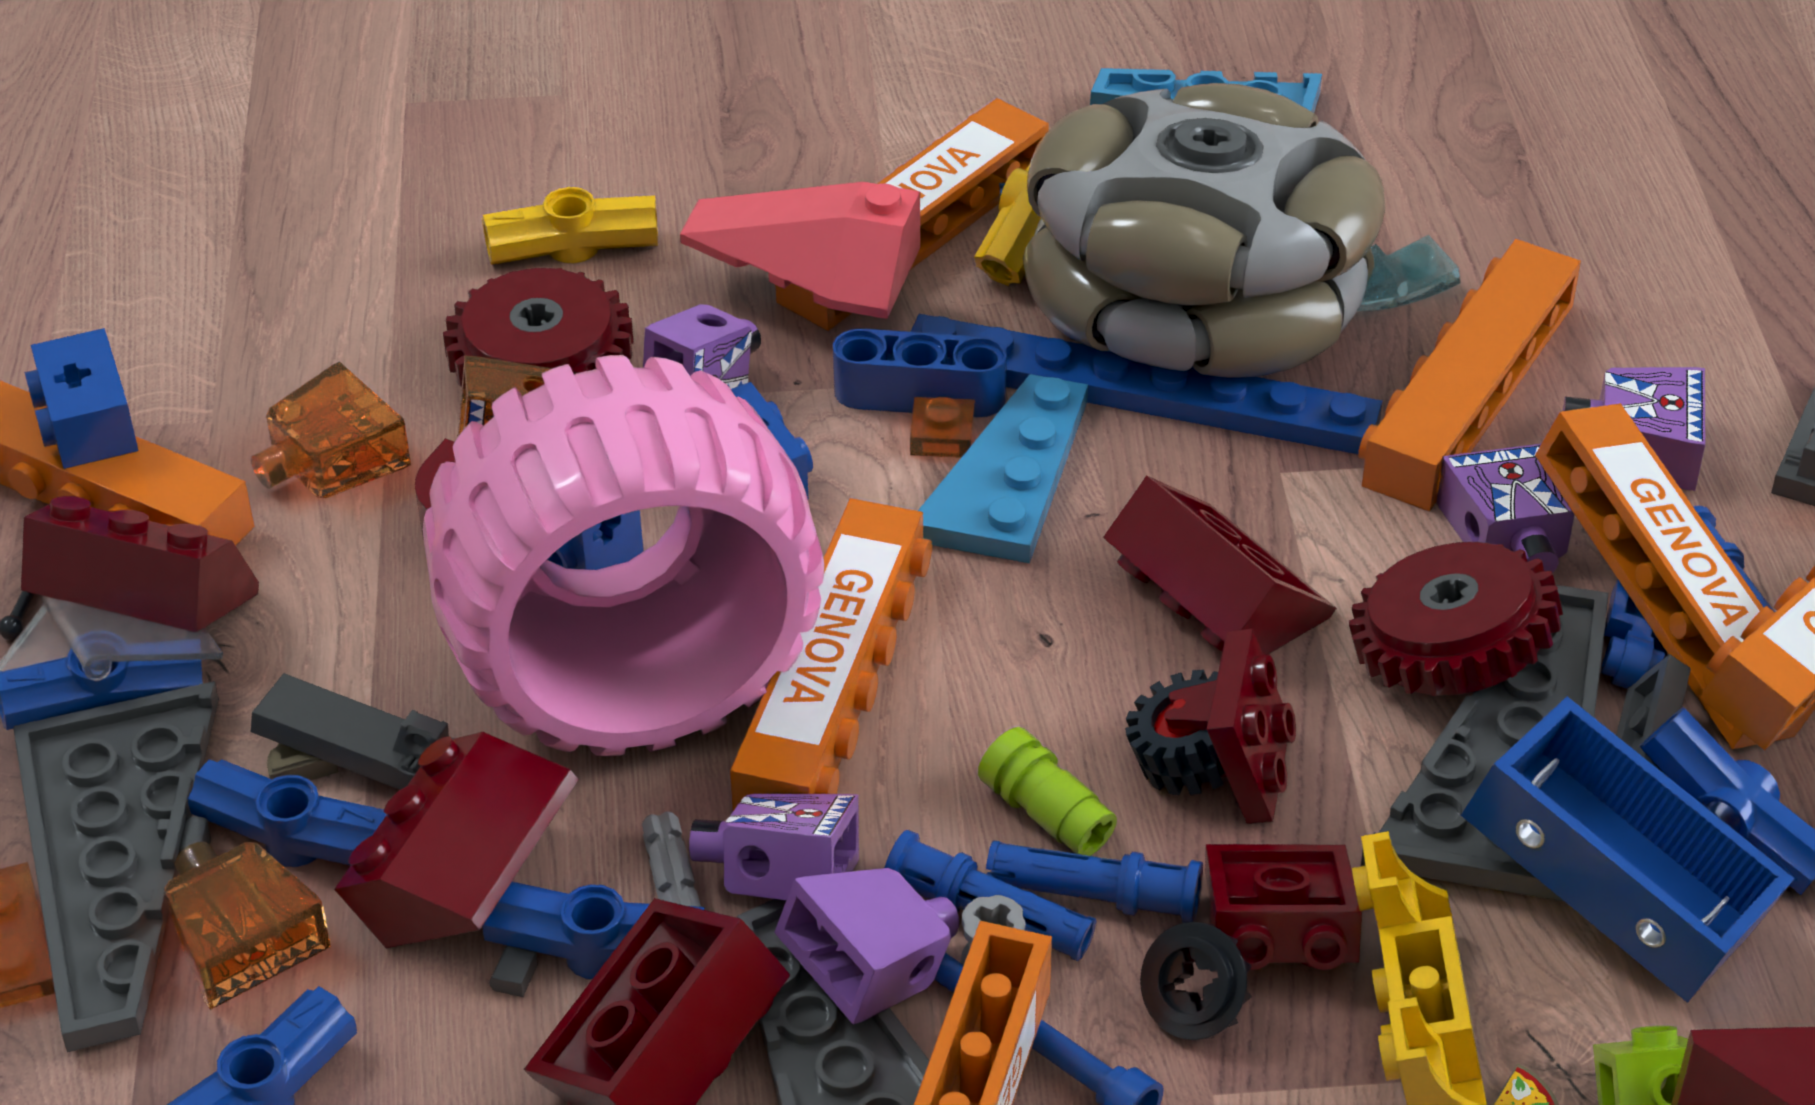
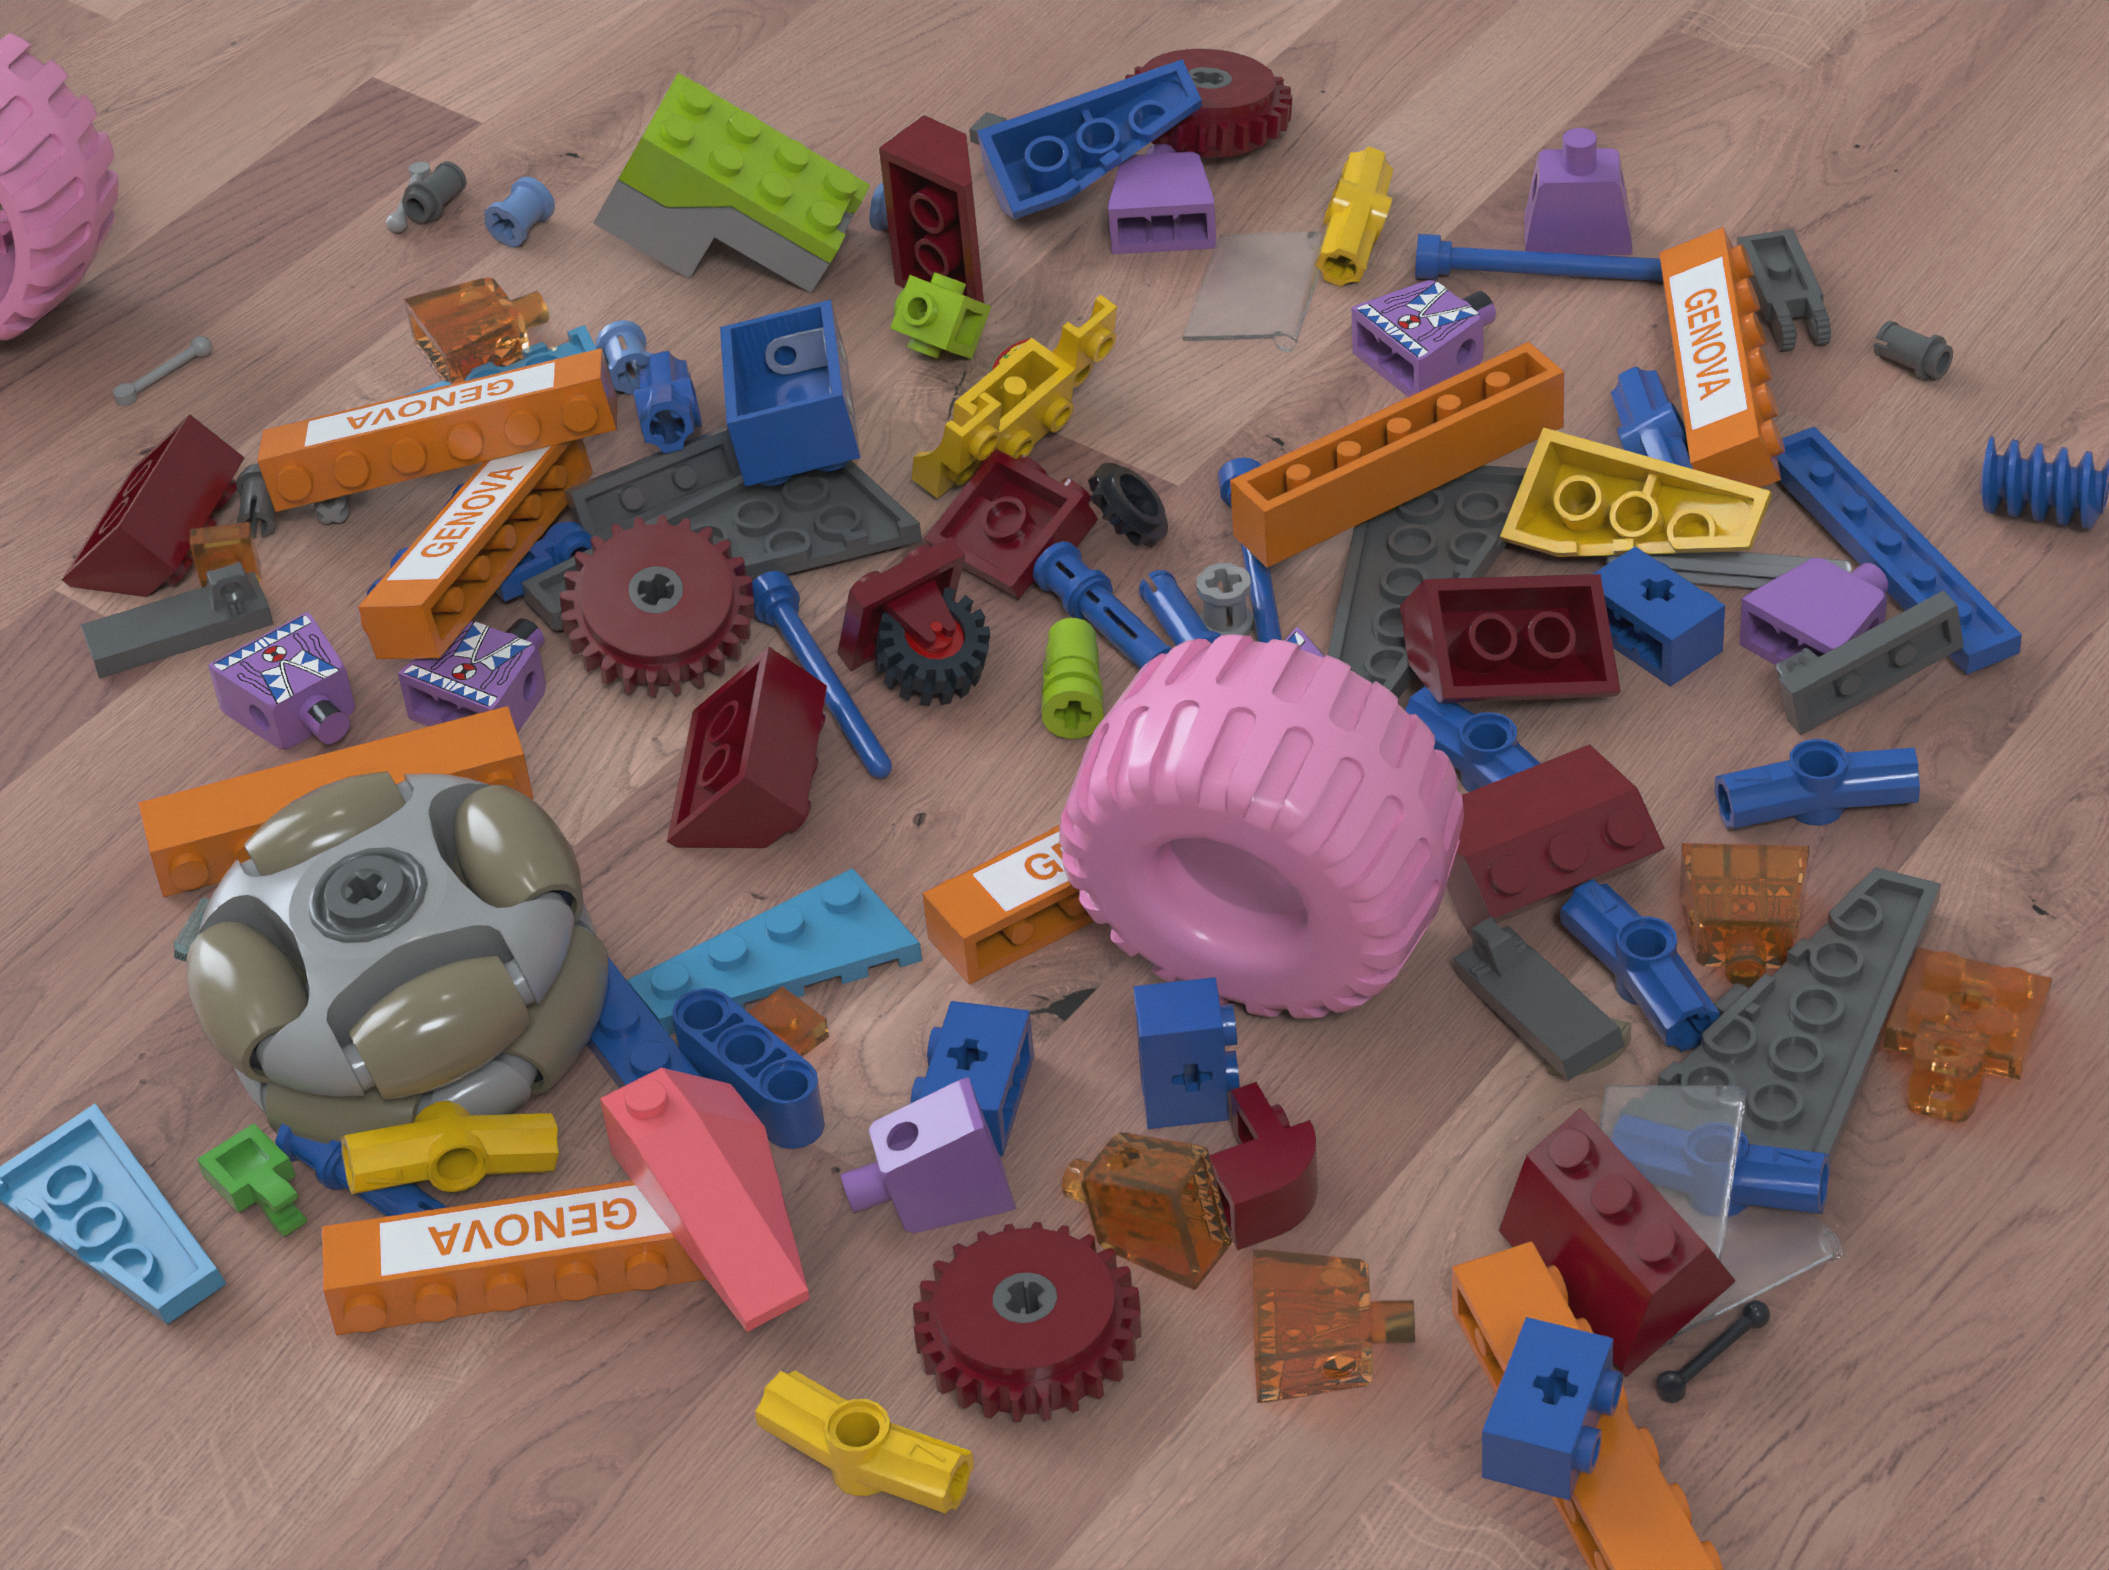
camera: 135 degrees left, 0 degrees up
medium lavender torso [774,868,959,1024] -> none
none -> blue piece [752,571,892,779]

